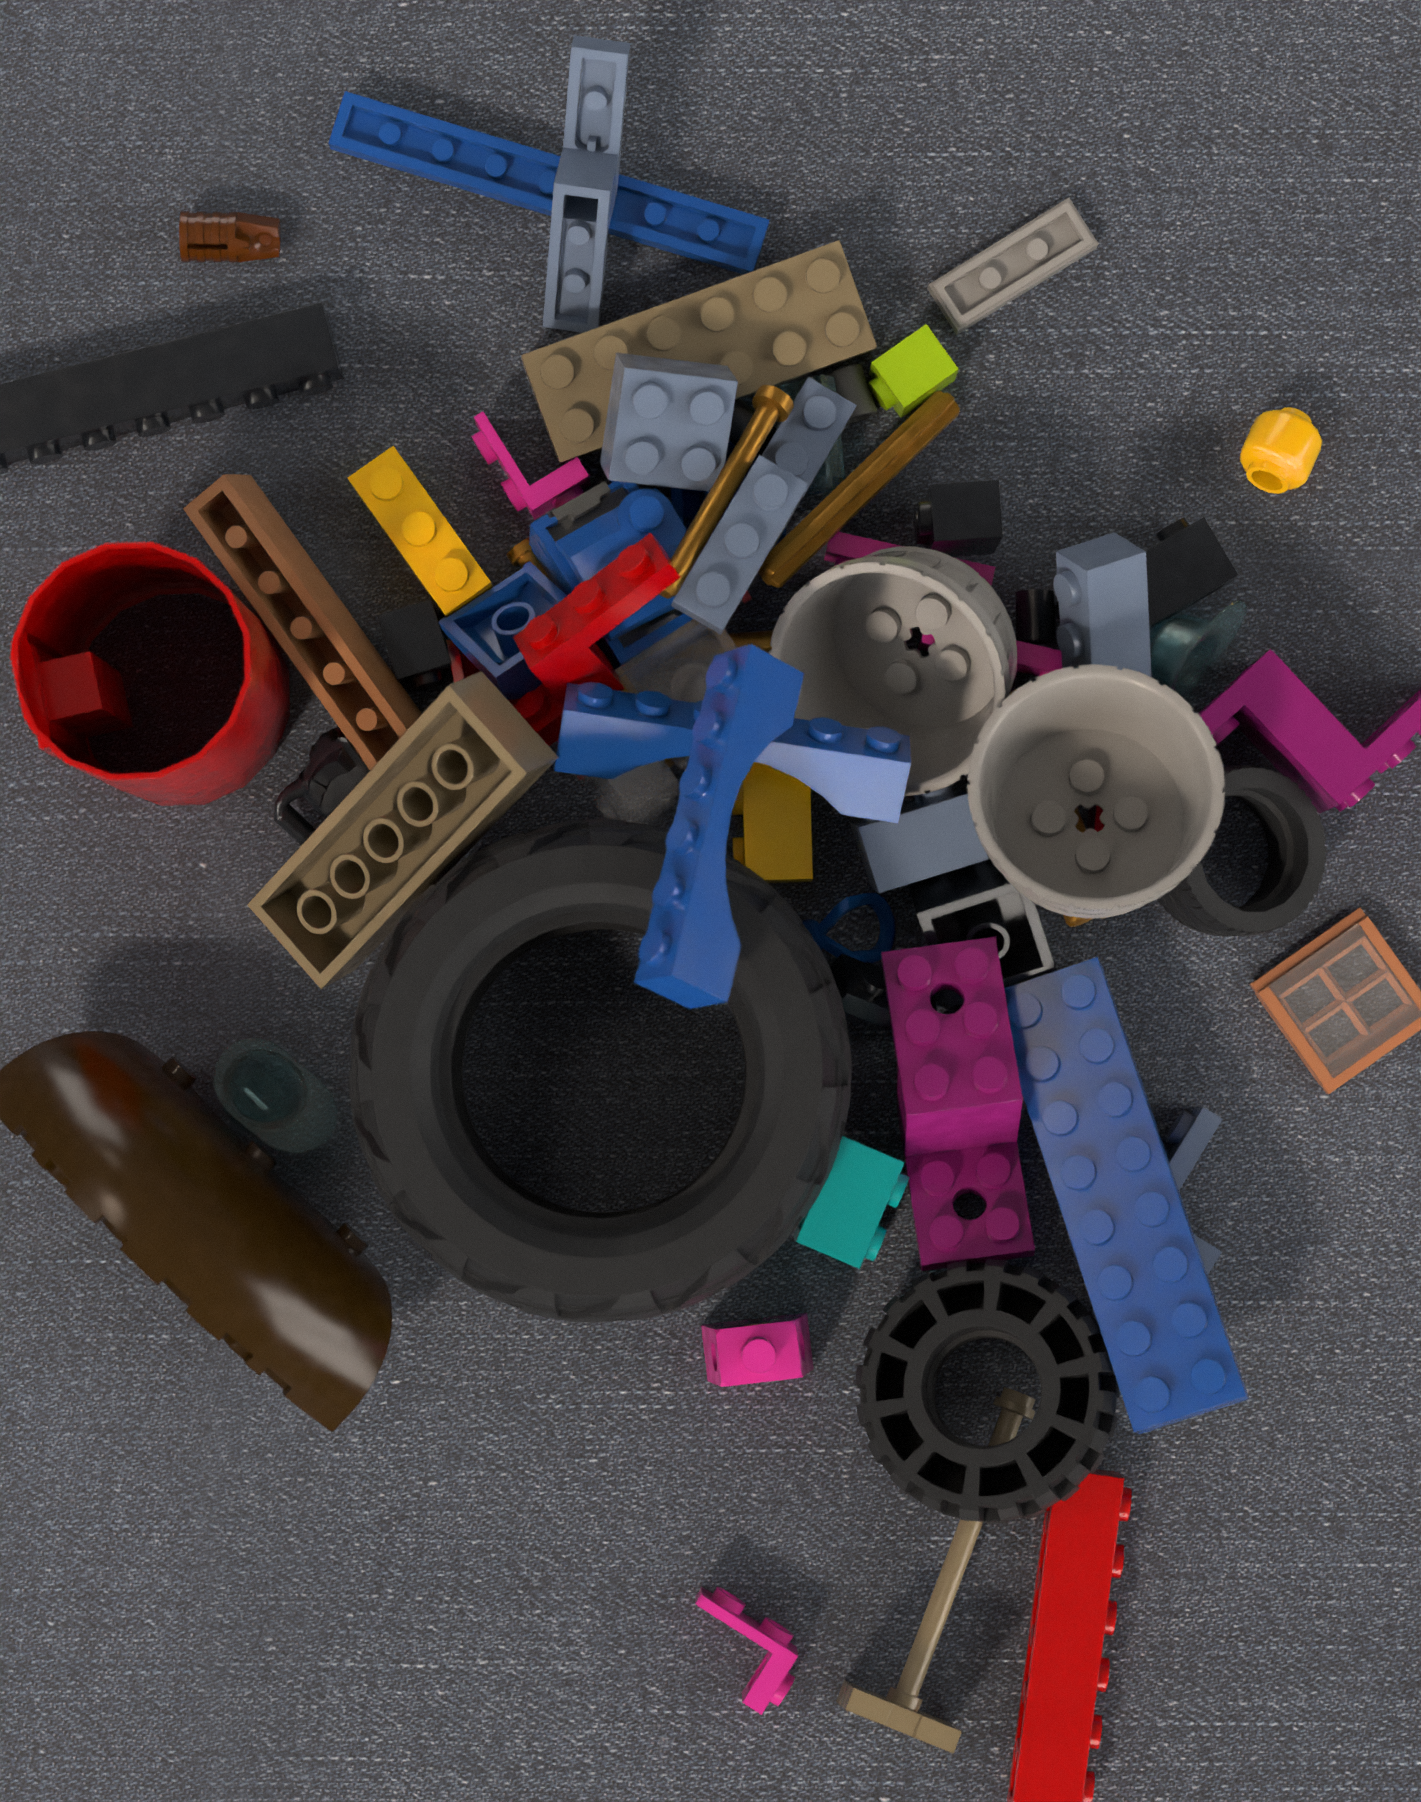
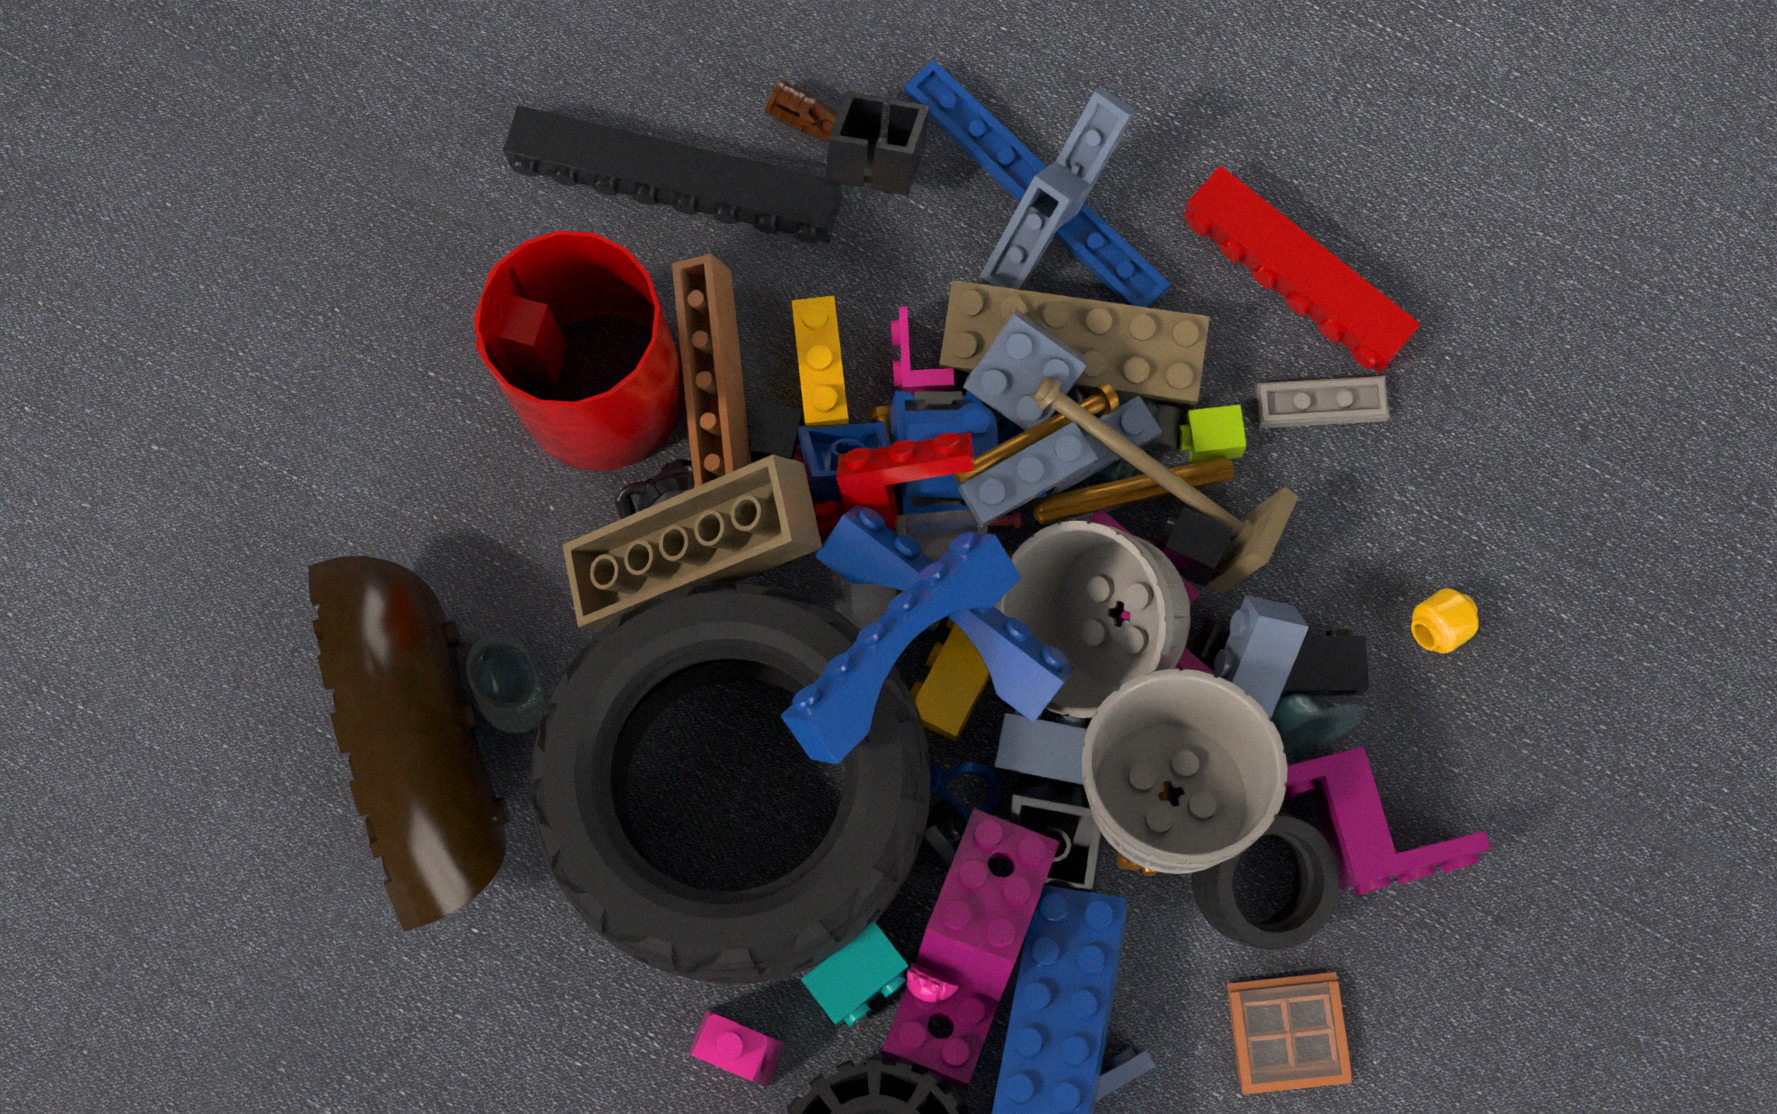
camera: 35 degrees right, 10 degrees down
none -> black piece [826,91,929,196]
none -> dark pink animal [907,963,959,1002]
none -> dark tan tile [1031,376,1299,594]
none -> red brick [1184,165,1420,374]

